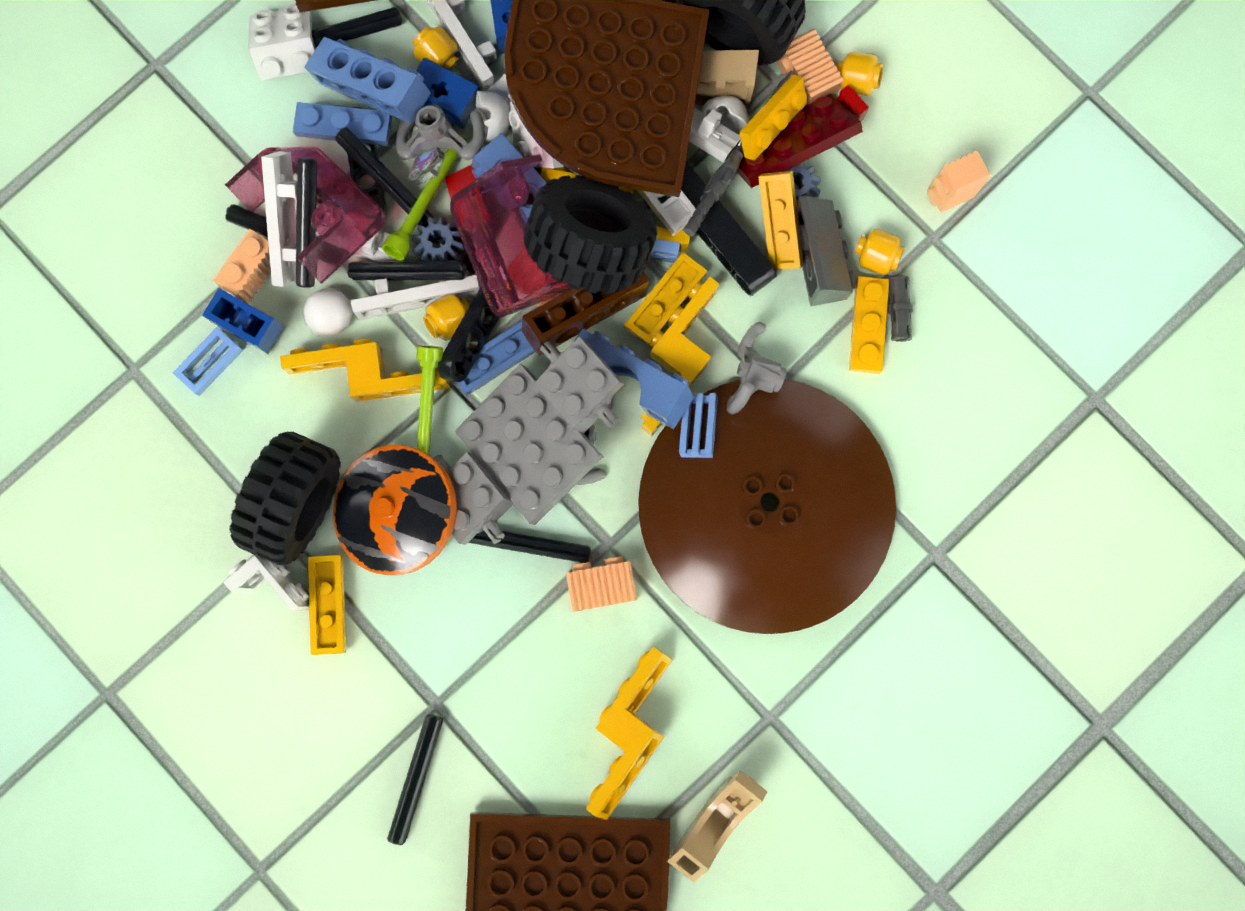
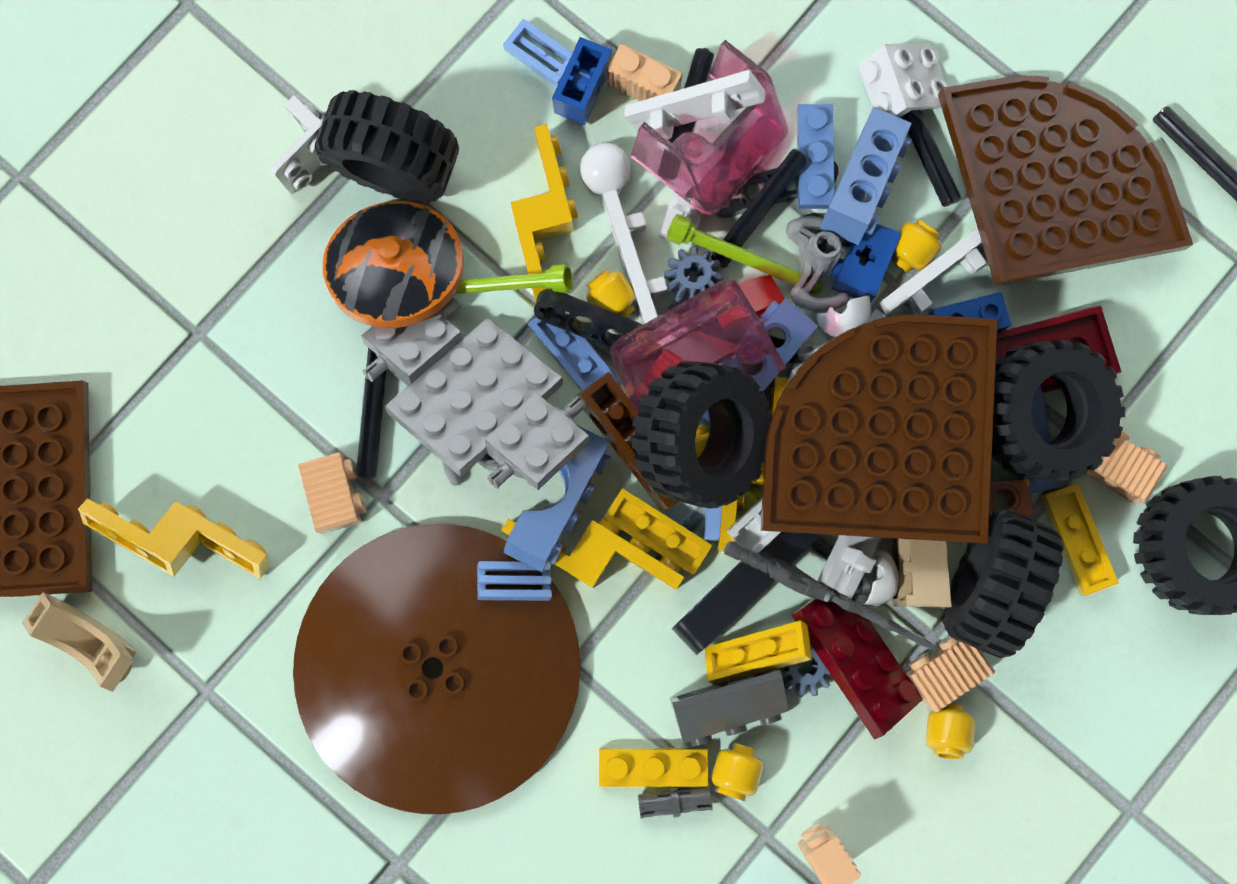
camera: 85 degrees right, 0 degrees up
black axle [295,158,317,288] -> none
yellow plate [308,555,346,655] -> none
black axle [347,261,467,280] -> none
black axle [387,714,443,845] -> none
clear tile [408,146,445,186] -> none
light grey piece [727,322,786,415] -> none
yellow plate [739,75,807,161] -> none
red tile [837,85,869,121] -> none

